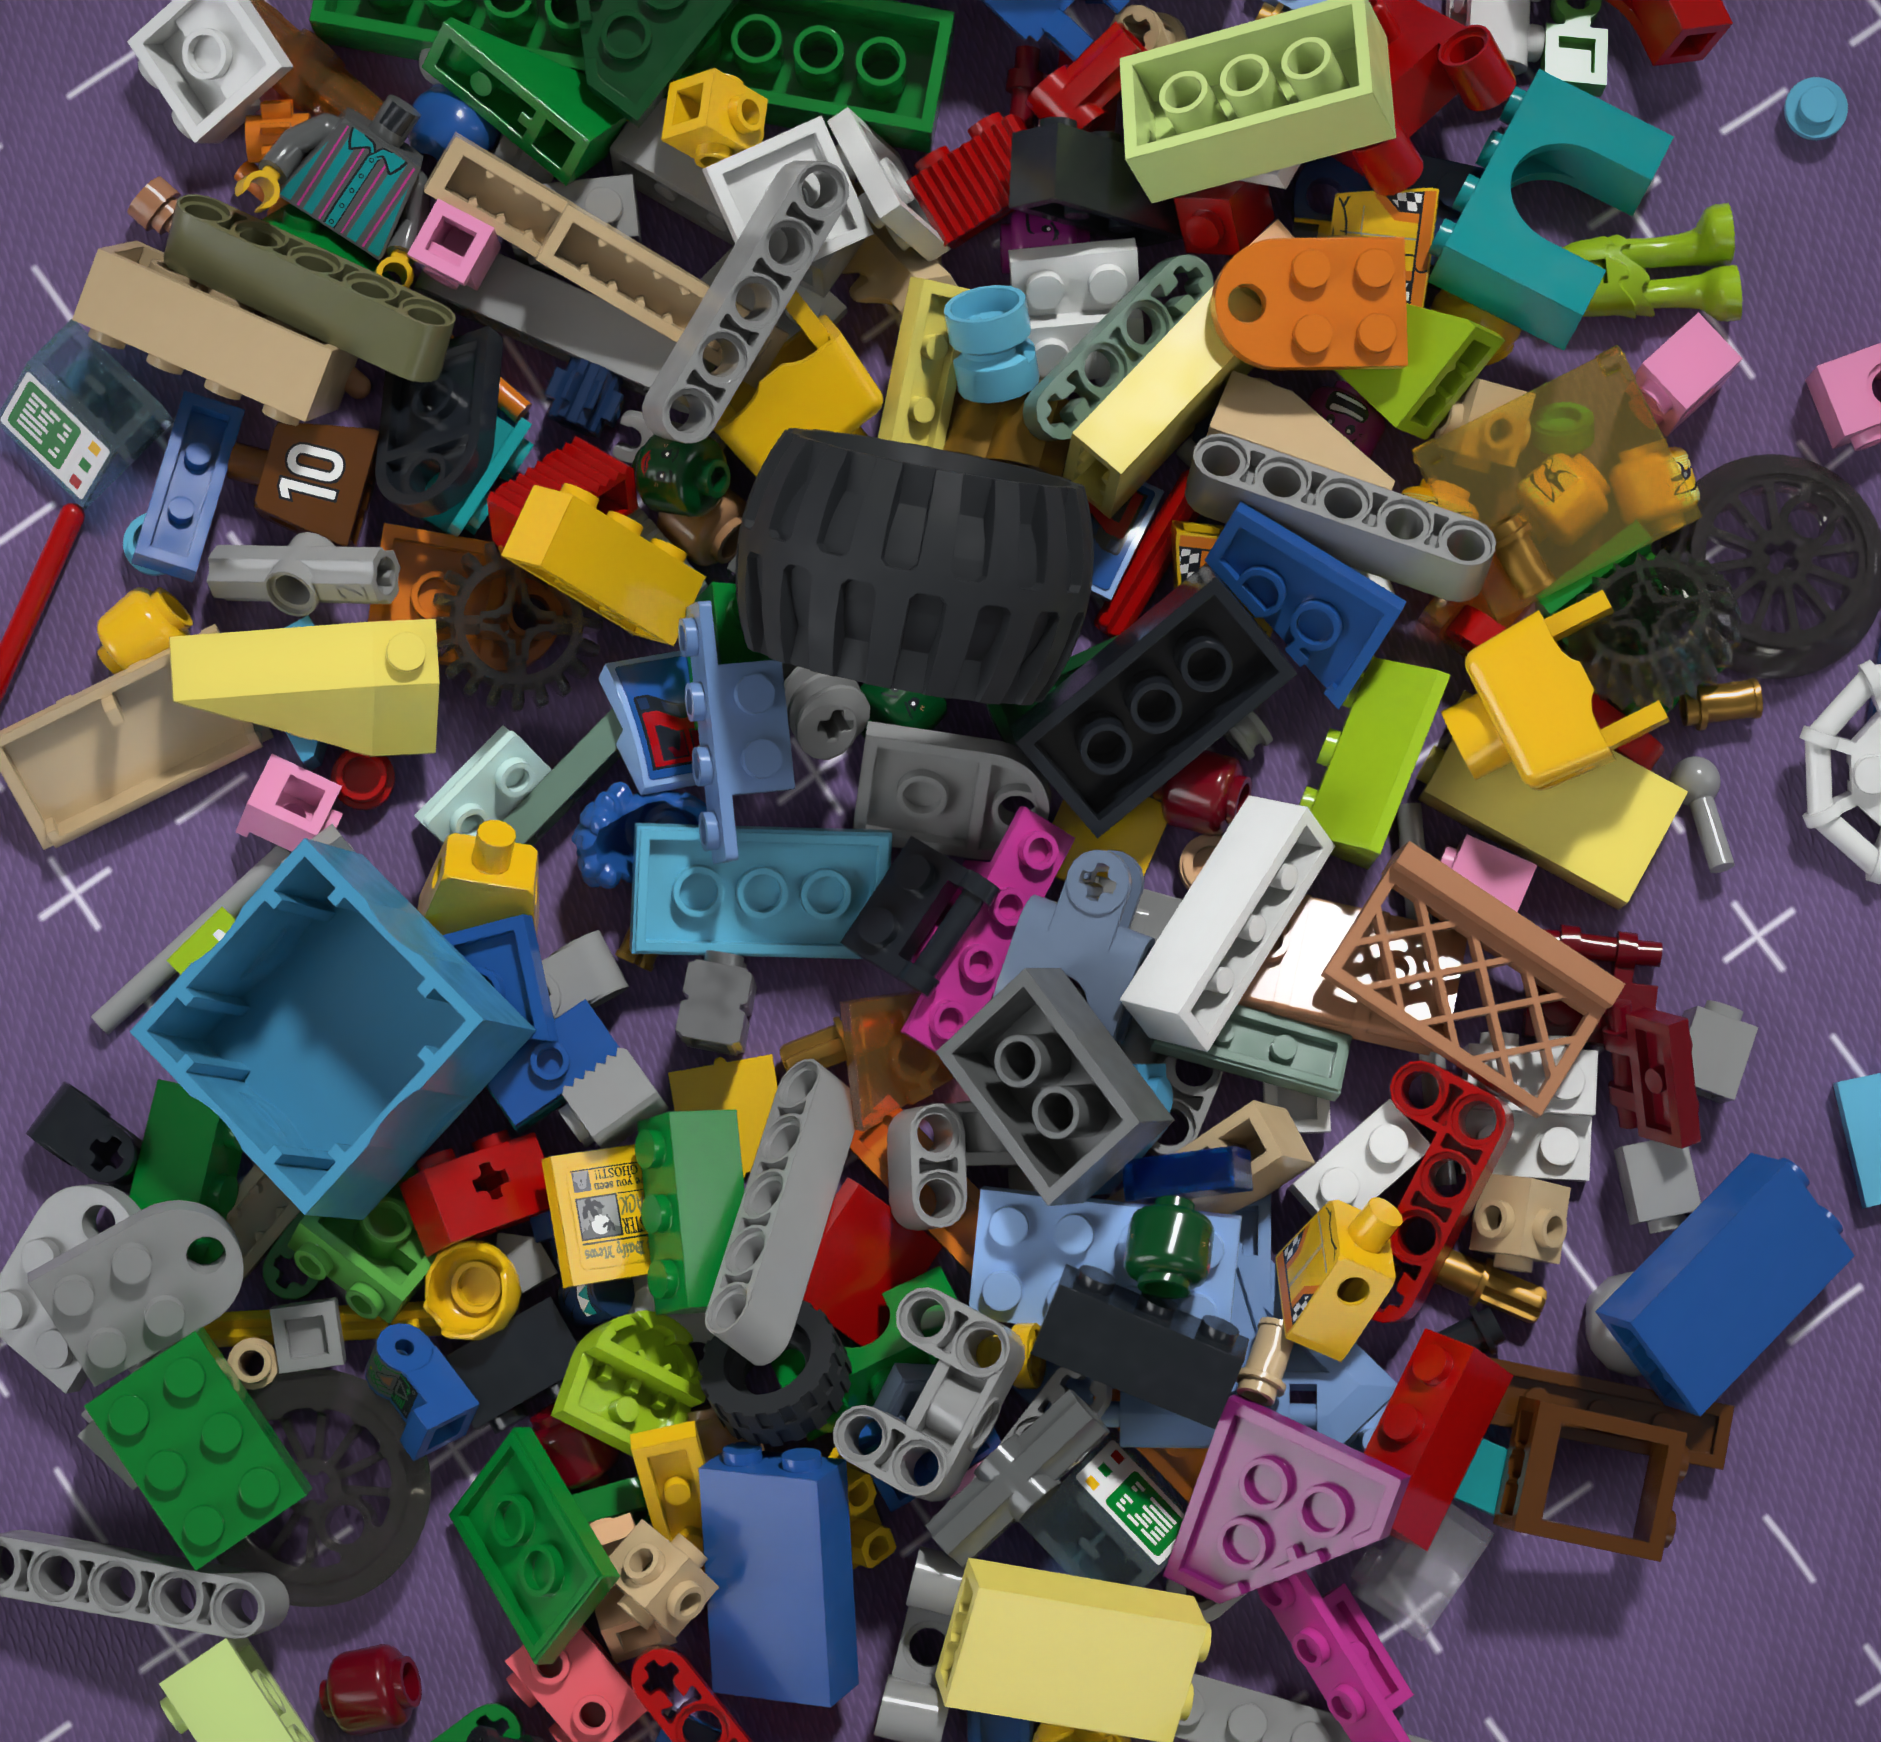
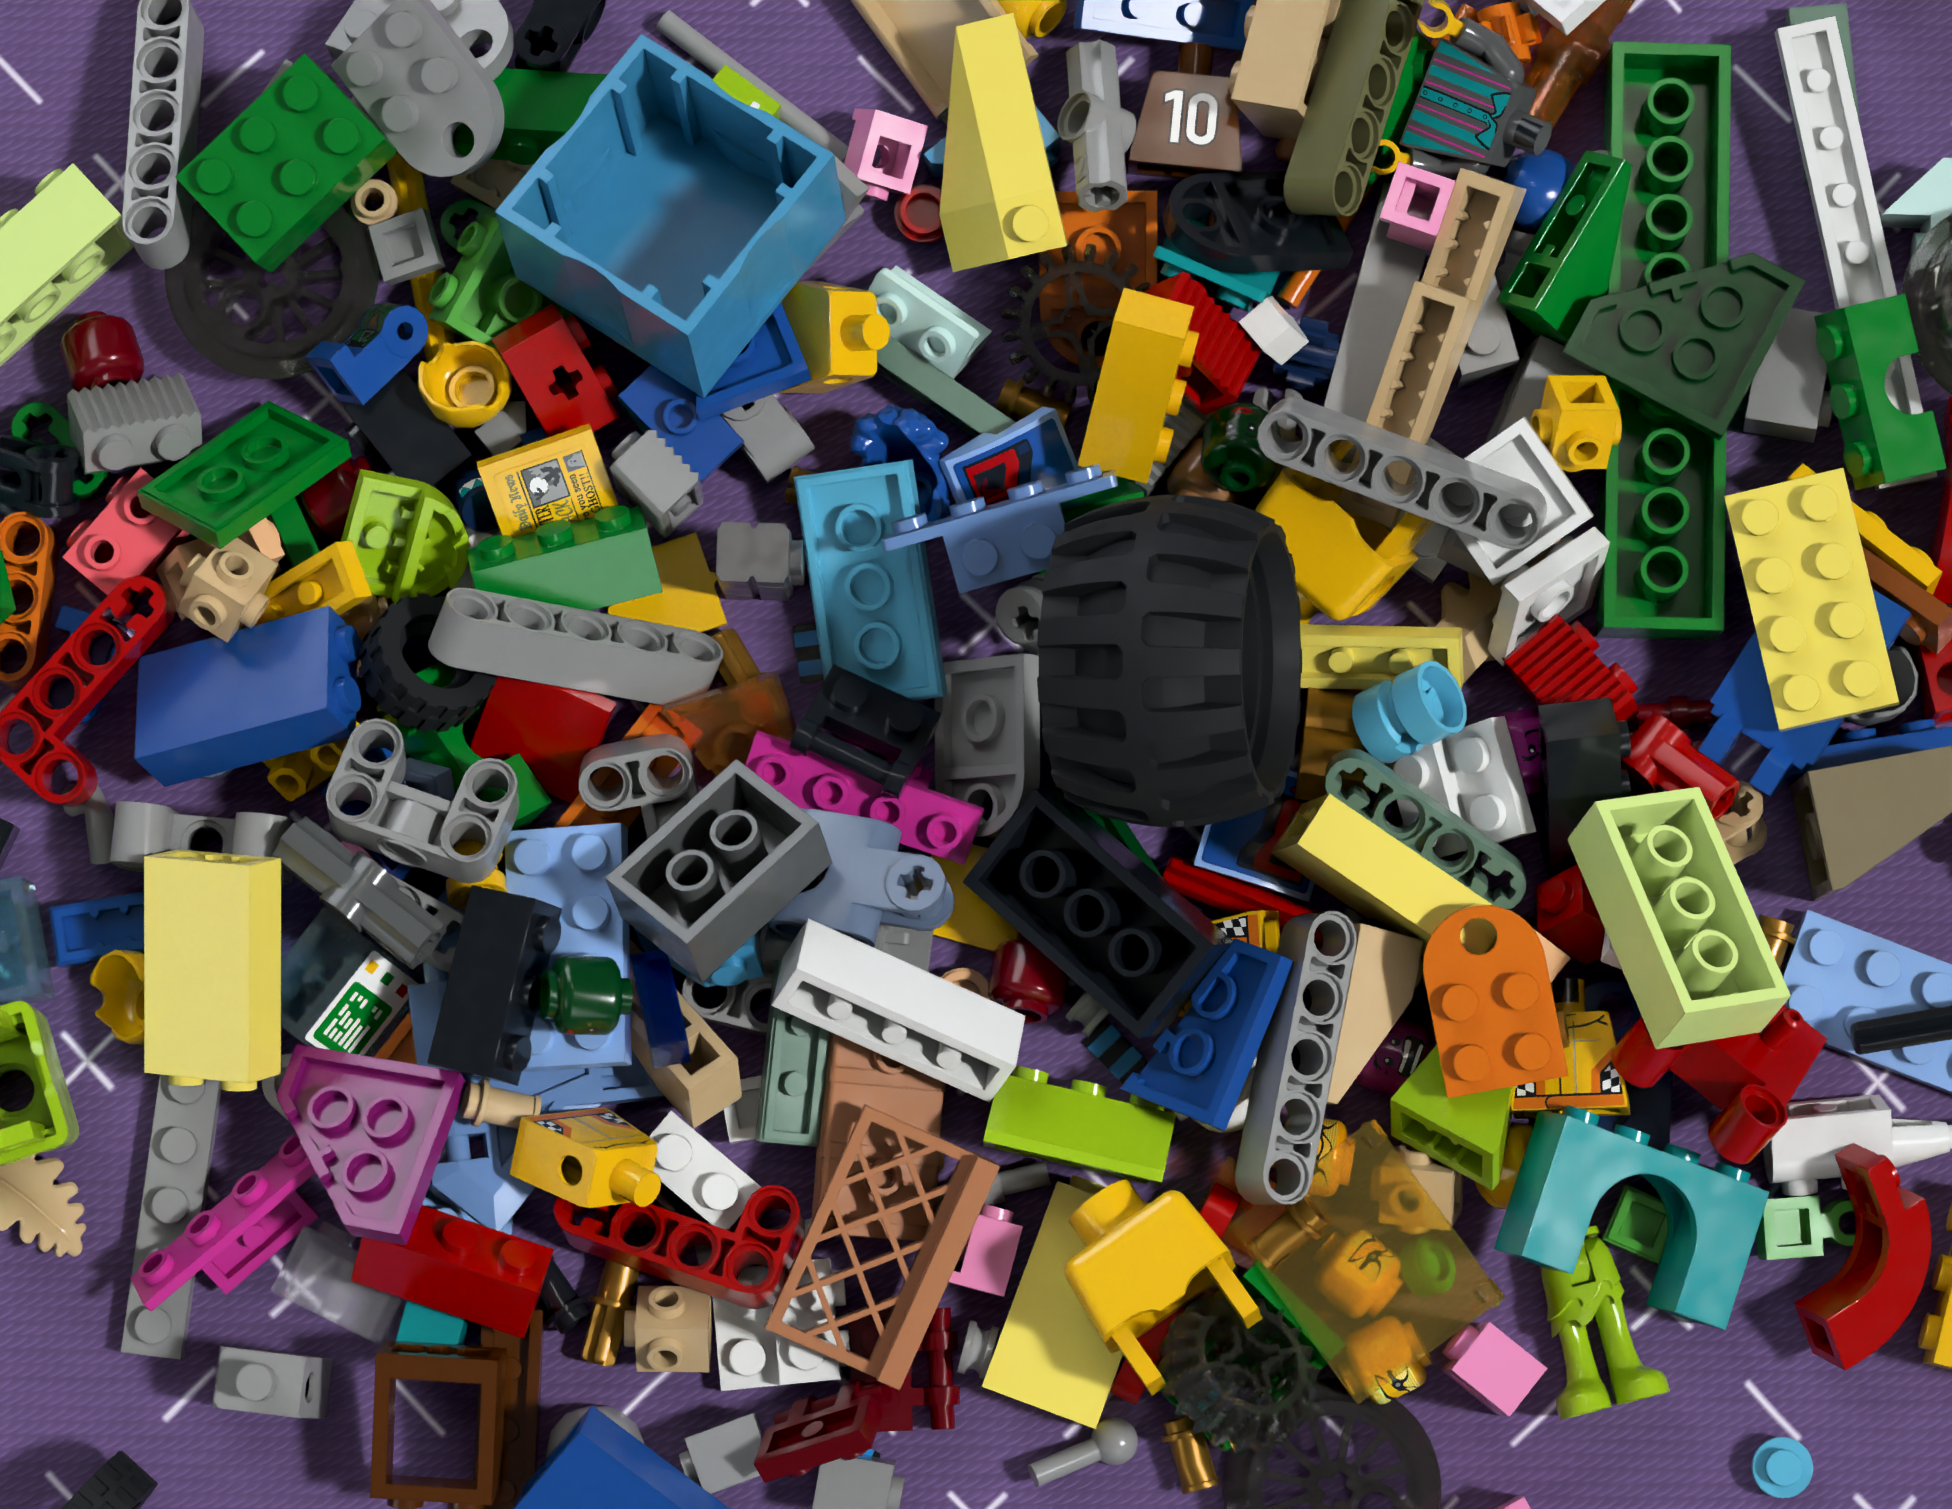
camera: 85 degrees right, 0 degrees up
none -> light grey brick [67,372,202,475]
none -> light grey torso [212,1345,334,1419]
none -> sticker [793,623,824,684]
none -> light grey bush [957,1320,999,1379]
none -> pearl gold pin [995,378,1073,428]
none -> sticker [1082,1019,1148,1084]
none -> white piece [1239,296,1309,365]
none -> bright green tile [1601,1184,1668,1264]

